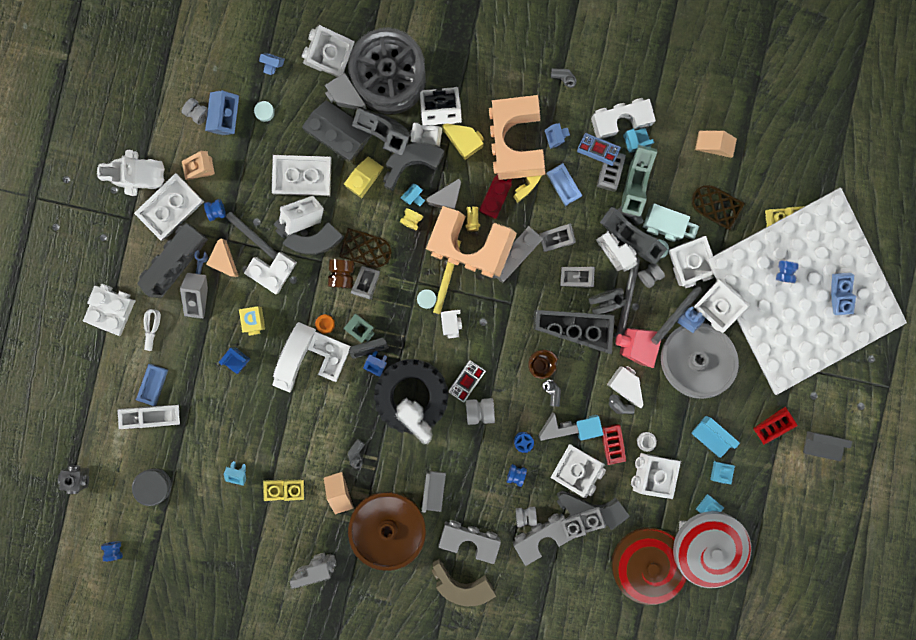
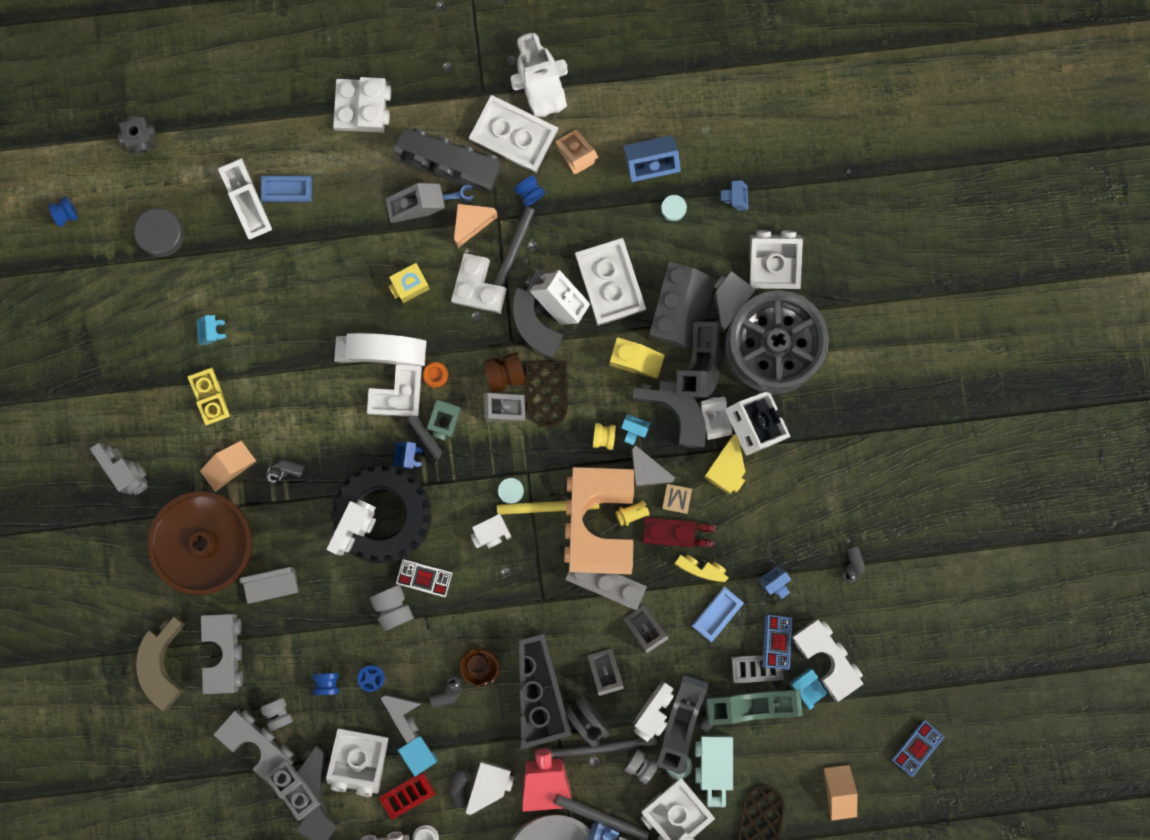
camera: 65 degrees right, 5 degrees down
white piece [144,309,161,351] -> none
light grey wheel [182,98,208,125] -> none
blue panel [219,347,250,374] -> none
light nougat arch [489,95,545,180] -> none
none -> tan tile [662,484,692,514]
none -> tile [891,720,944,777]

